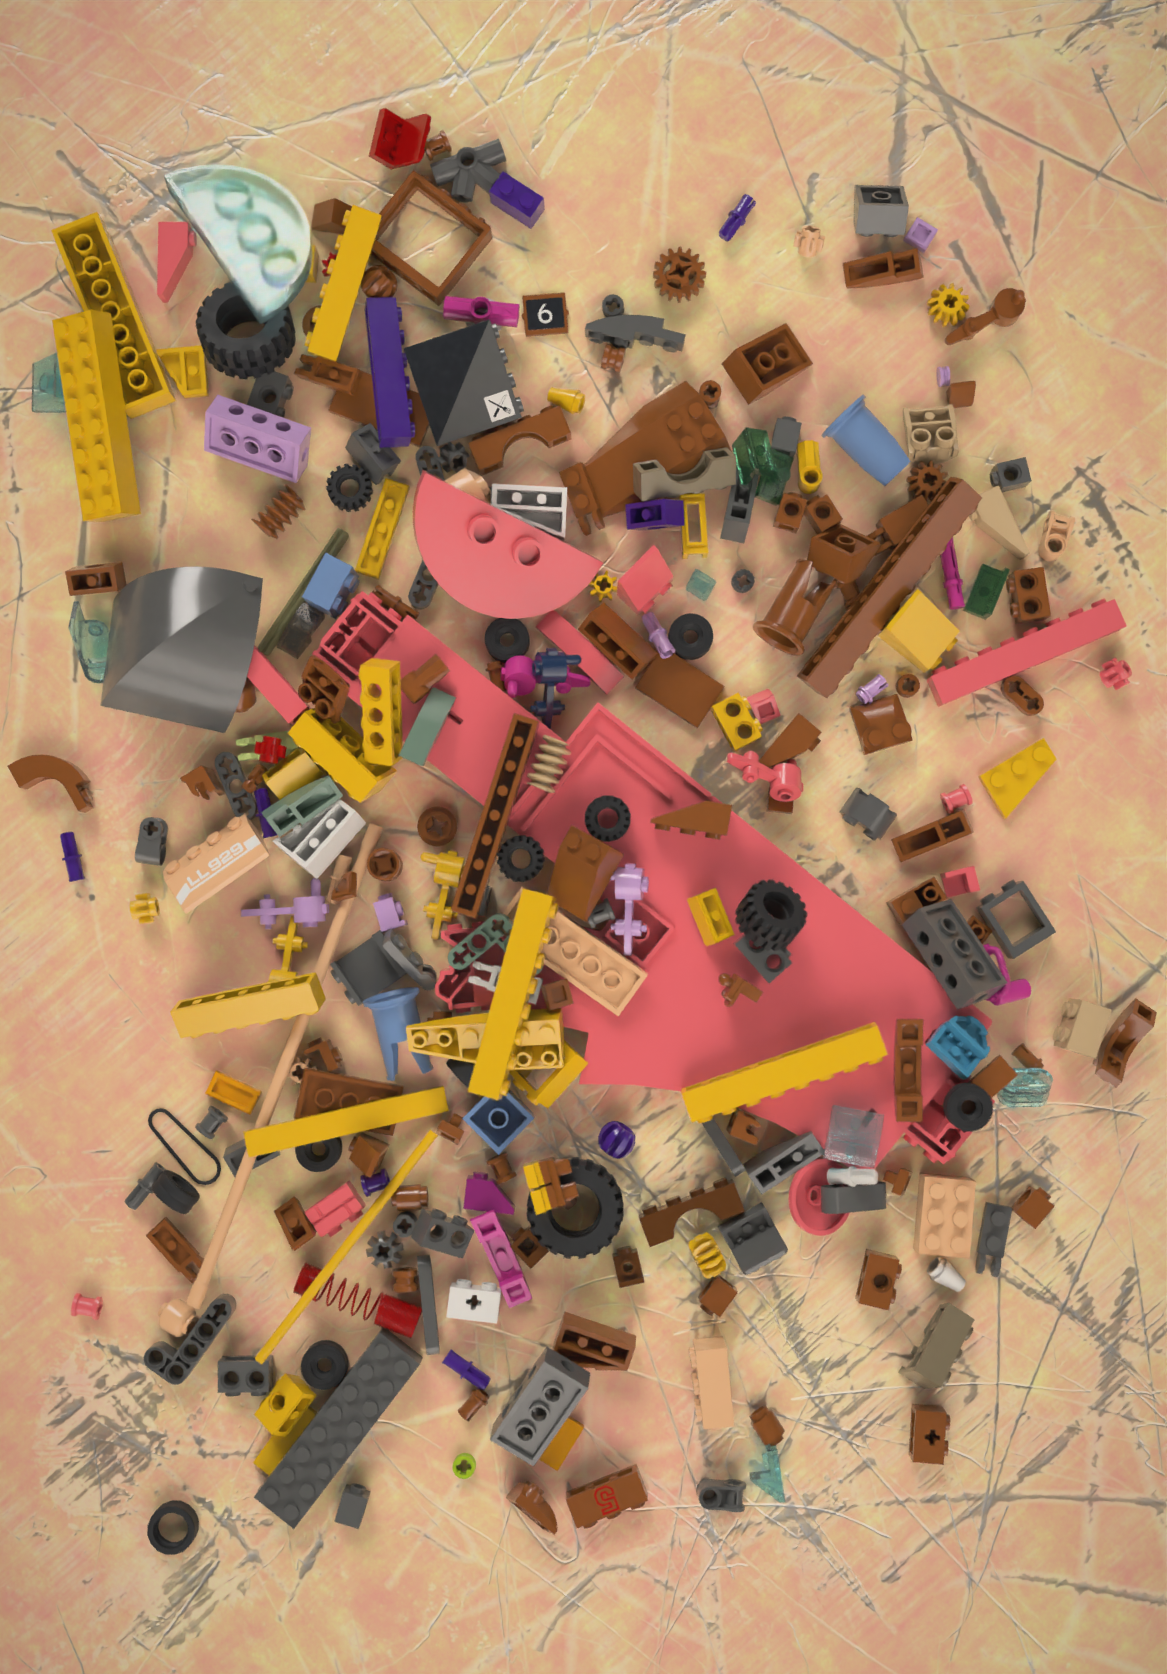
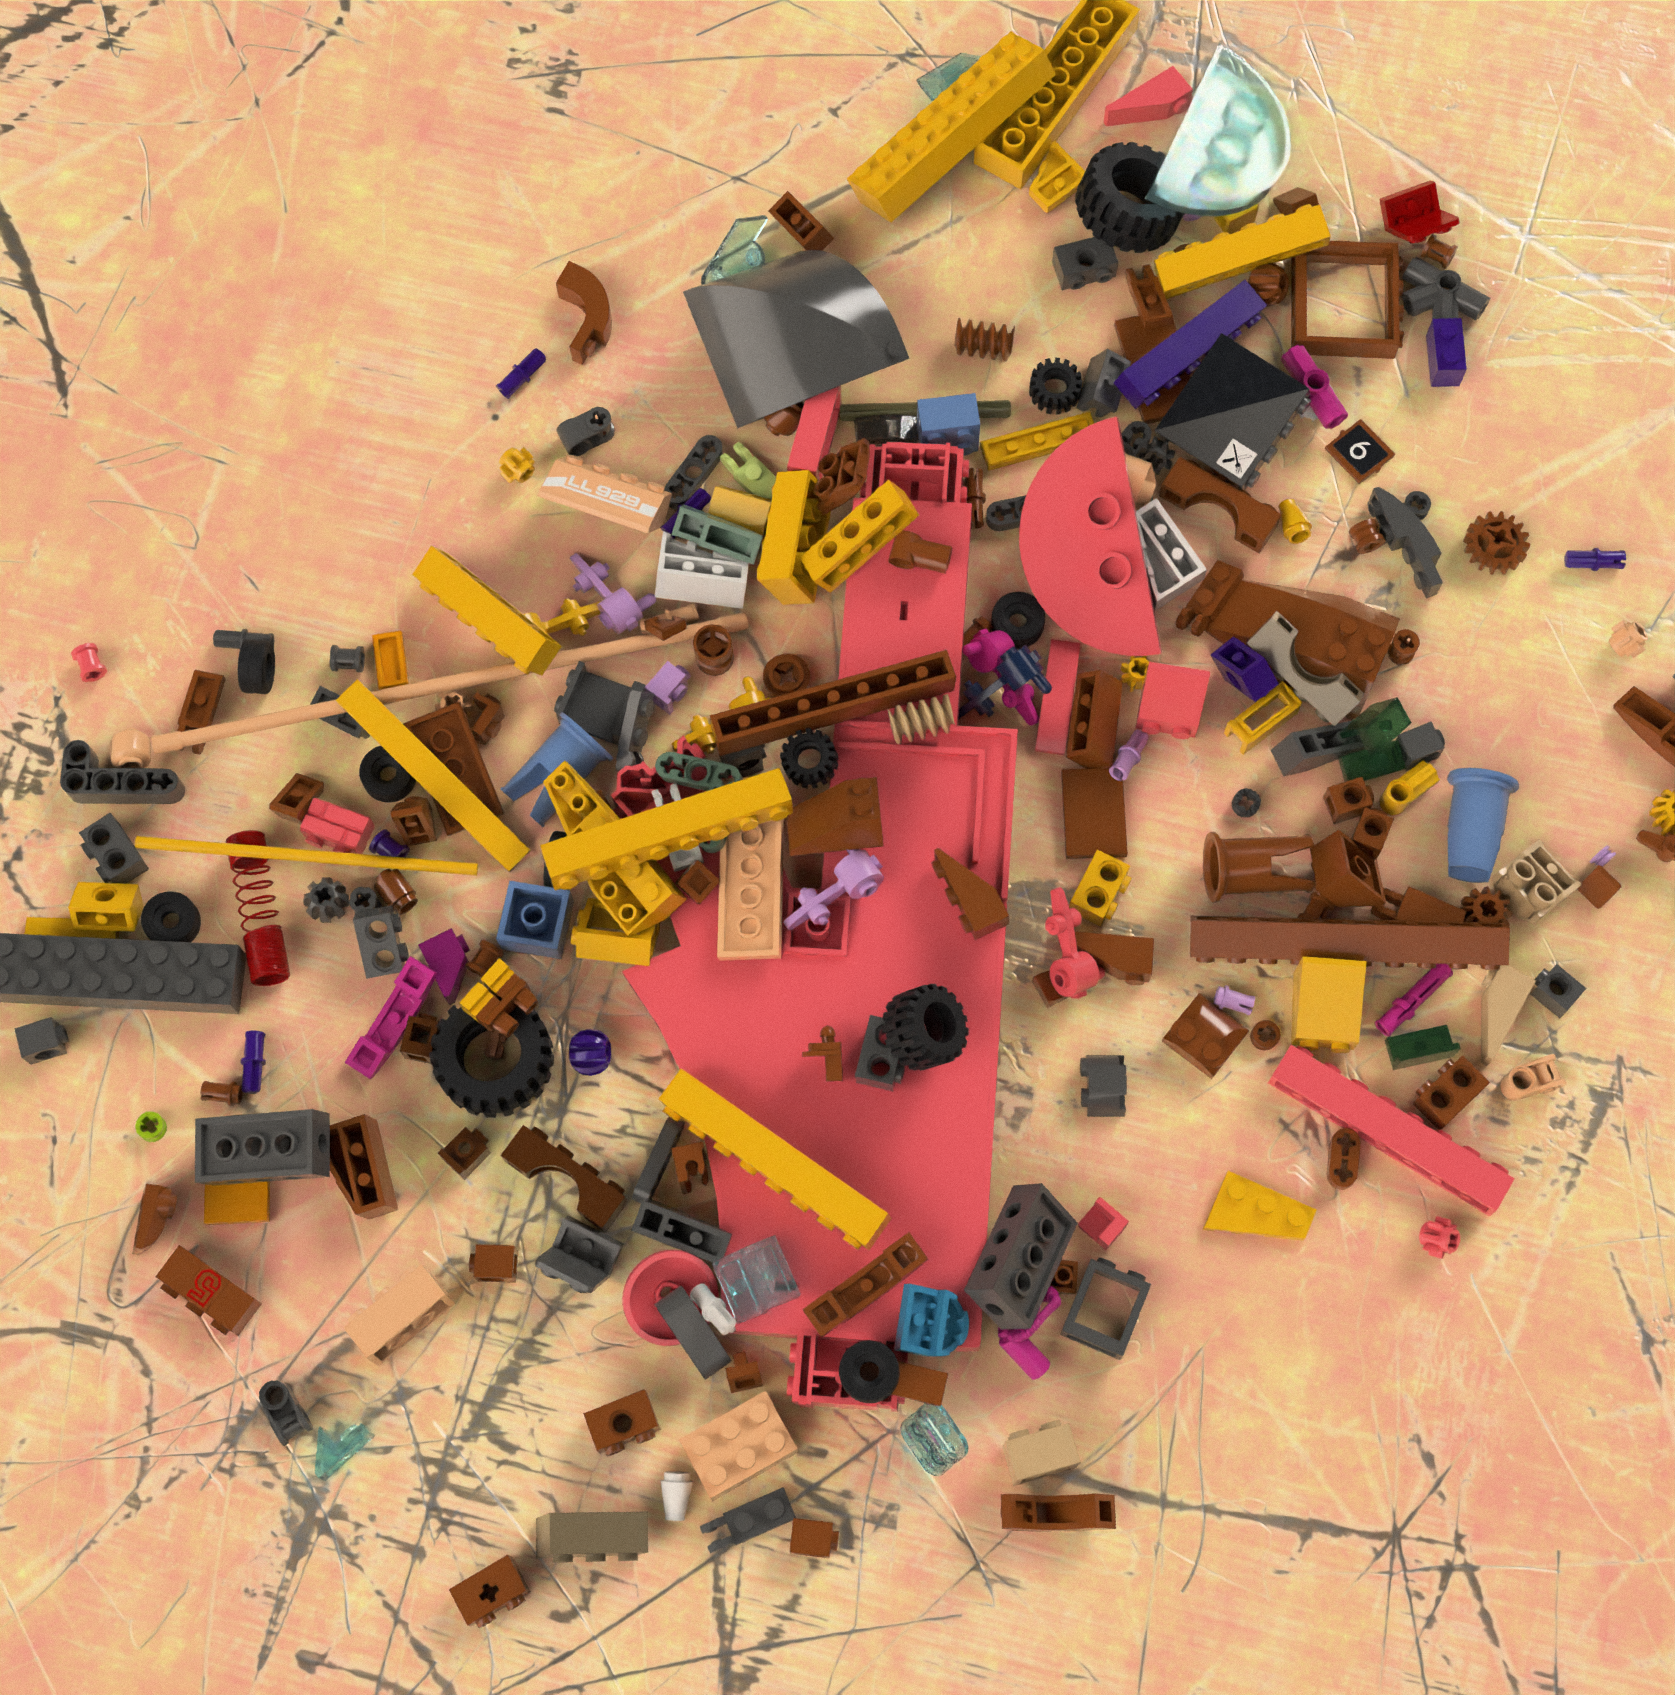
camera: 50 degrees right, 15 degrees down
black piece [148,1108,221,1185] -> none
dark orange hinge [180,765,226,800] -> none
lavender brick [204,395,311,483] -> none
dark orange piece [242,764,268,793] -> none
red gear [254,736,287,764] -> none
dark orange wheel [392,1267,418,1292] -> none
sand green slope [399,687,456,767] -> none
dark grey beam [417,1255,440,1355] -> none
dark orange tile [436,1113,464,1145] -> none
white brick [446,1279,501,1324] -> none
black tyre [585,795,631,842] -> none
dark grey bush [588,898,616,928] -> none
black tyre [668,613,713,660] -> none
clear light blue slope [686,569,717,601] -> none
yellow slope [687,888,735,946] -> none
yellow gear [688,1232,726,1279] -> none
dark orange slope [722,323,813,405] -> none
coral slope [747,689,781,724] -> none
dark orange brick [749,1405,785,1447] -> none
dark orange slope [886,877,947,924] -> none
dark orange slope [891,809,974,862] -> none
coral bush [940,784,973,814] -> none
dark orange pin [1011,1043,1044,1076] -> none

